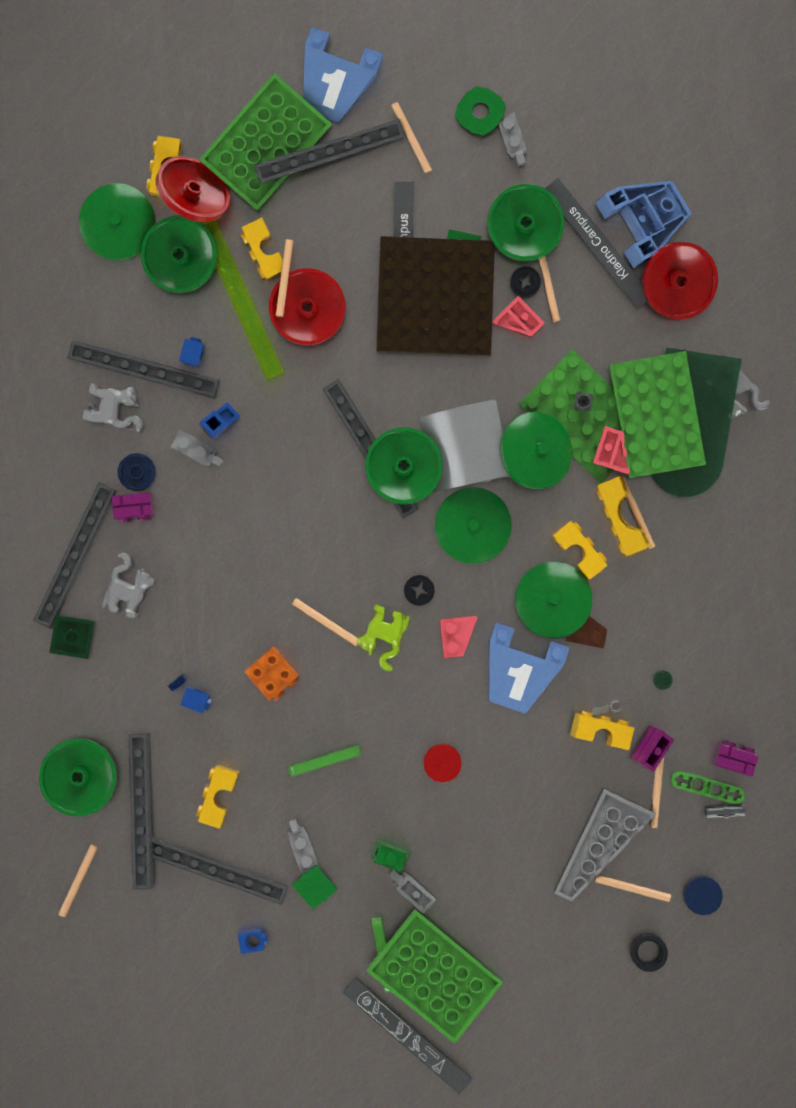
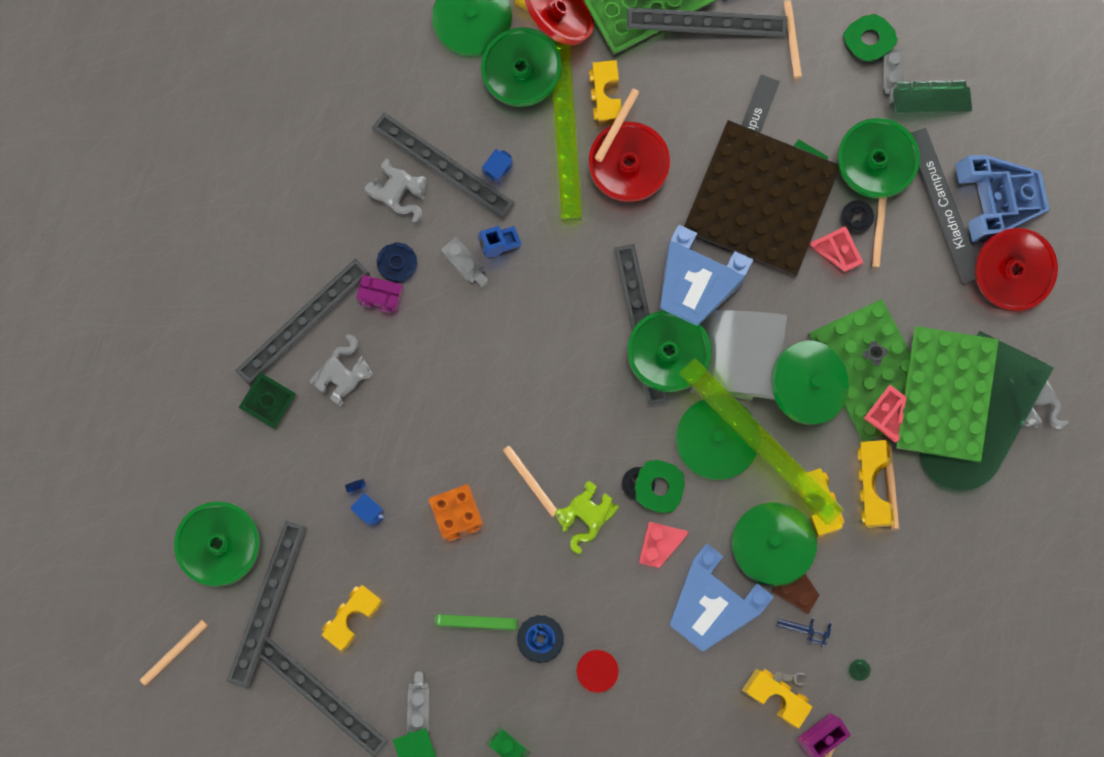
camera: 20 degrees right, 10 degrees down
none -> black wheel [517,615,564,663]
none -> green piece [635,460,685,513]
none -> medium blue wedge [660,225,753,326]
none -> clear neon green plate [679,358,843,525]
none -> dark blue piece [776,617,832,648]
none -> clear green windscreen [893,80,972,113]

